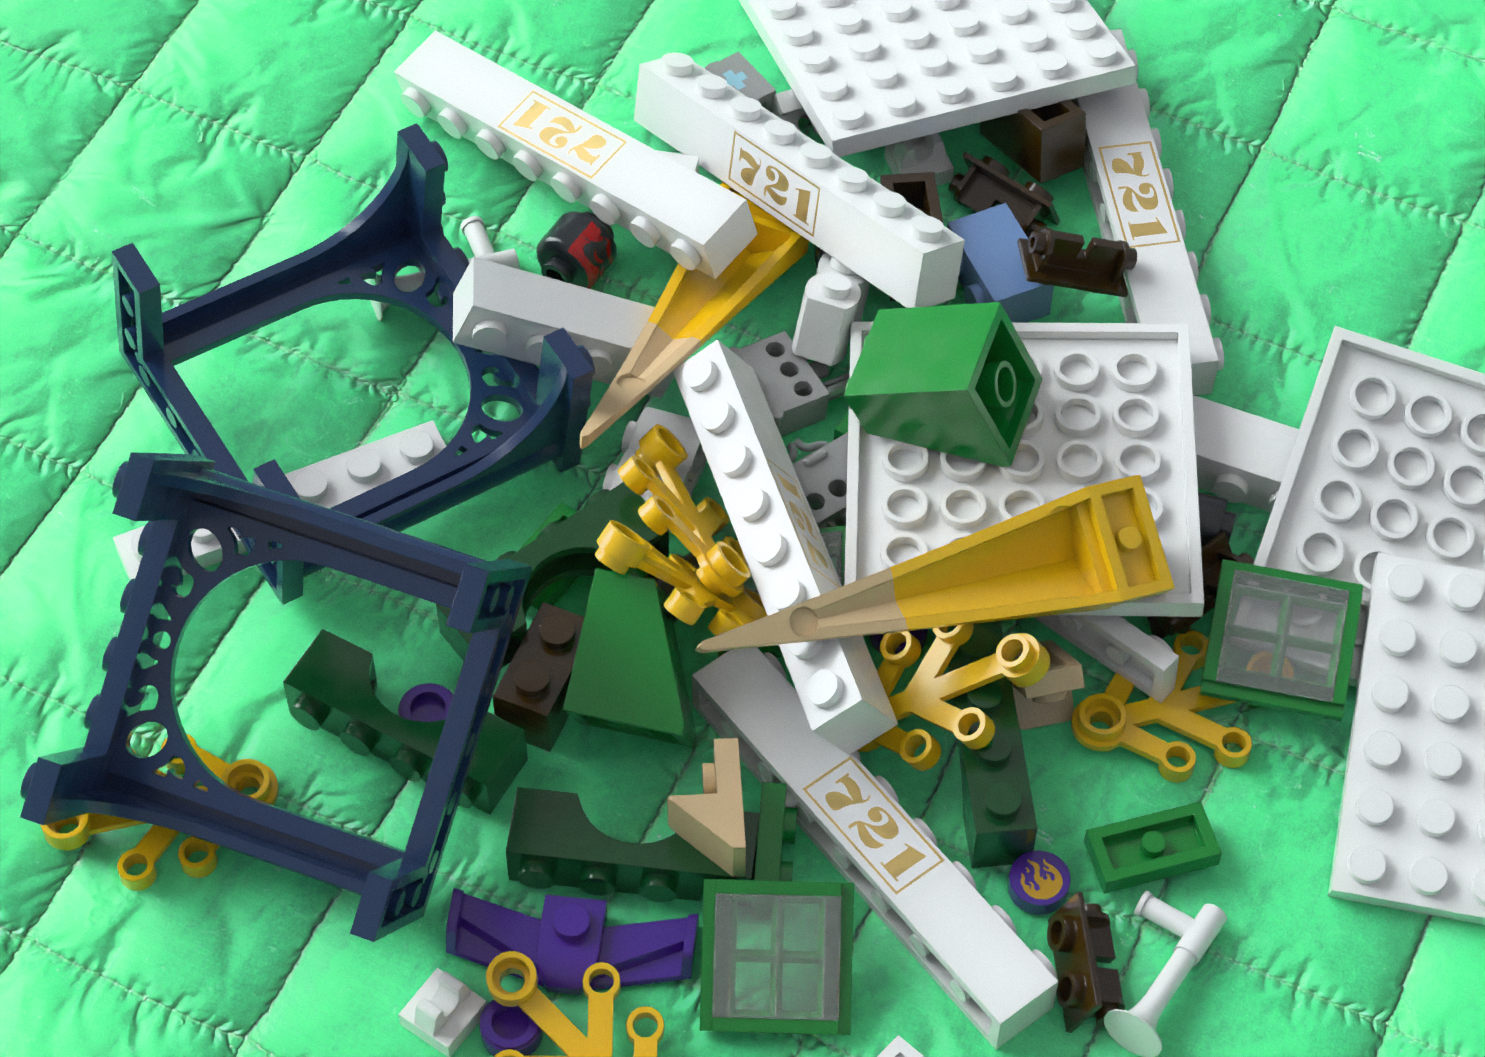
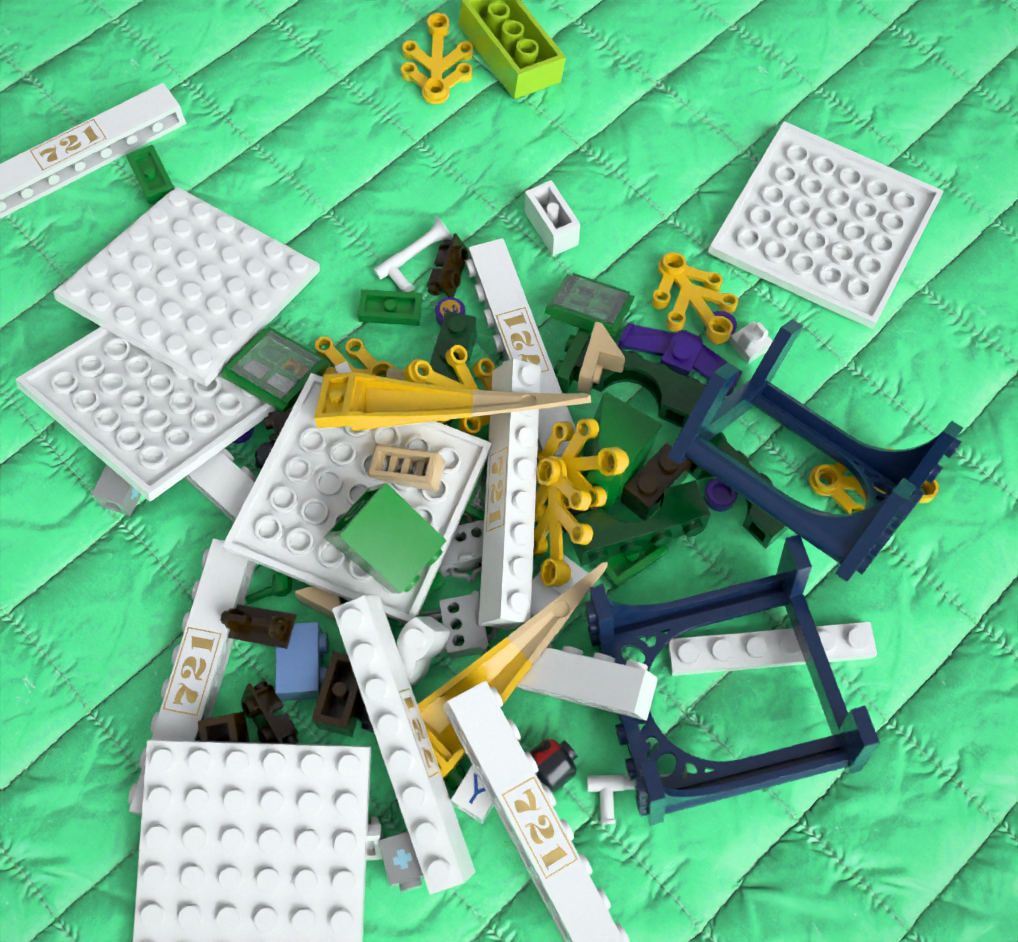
camera: 160 degrees left, 10 degrees up
none -> tan slope [367,445,445,492]

